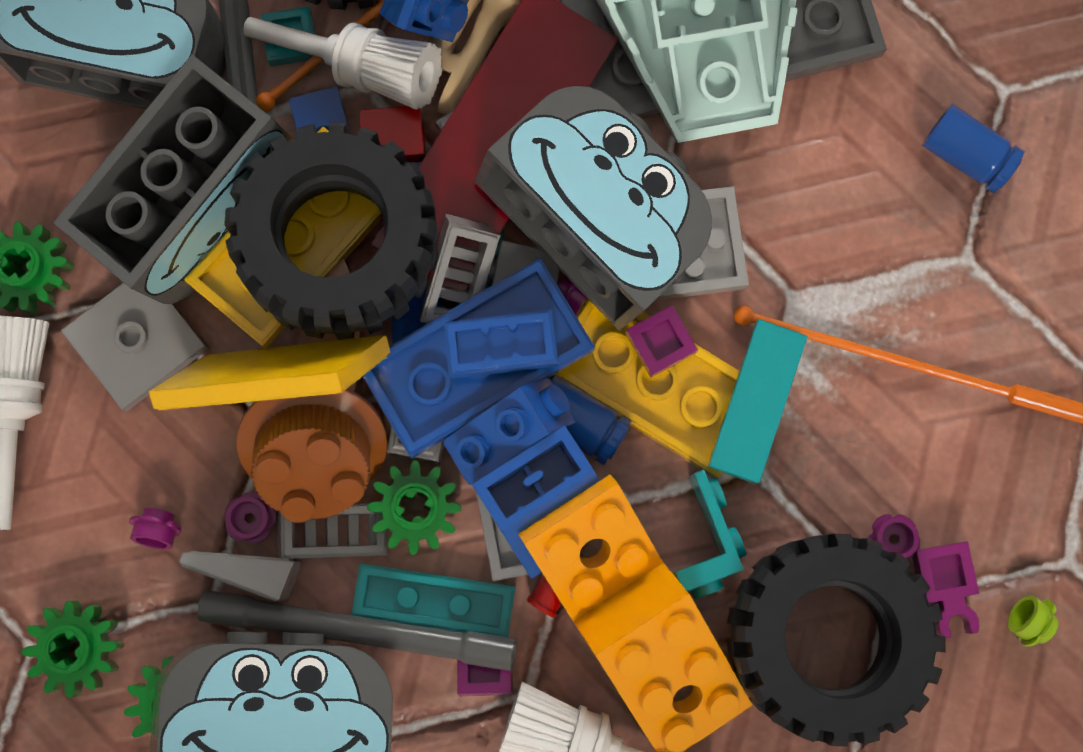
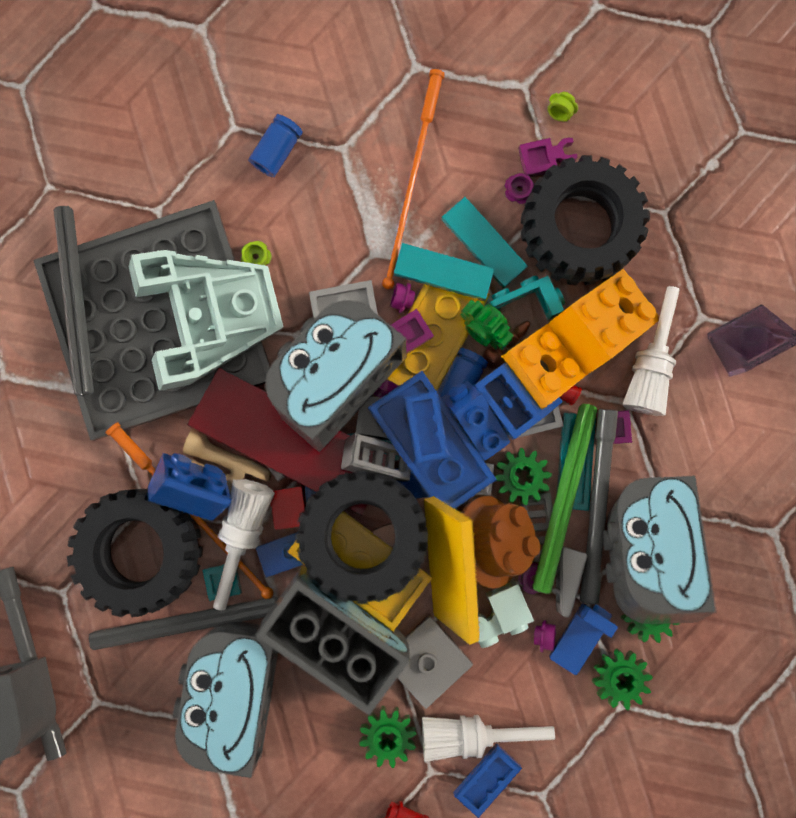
camera: 90 degrees left, 5 degrees up
none -> lime plate [241,241,272,266]
none -> magenta plate [390,283,415,313]
none -> teal tile [441,197,528,289]
none -> green gear [460,300,514,351]
none -> light aqua brick [478,581,534,648]
none -> copper bar [482,321,531,370]
none -> bright green axle [533,403,597,594]
none -> blue bracket [549,603,618,675]

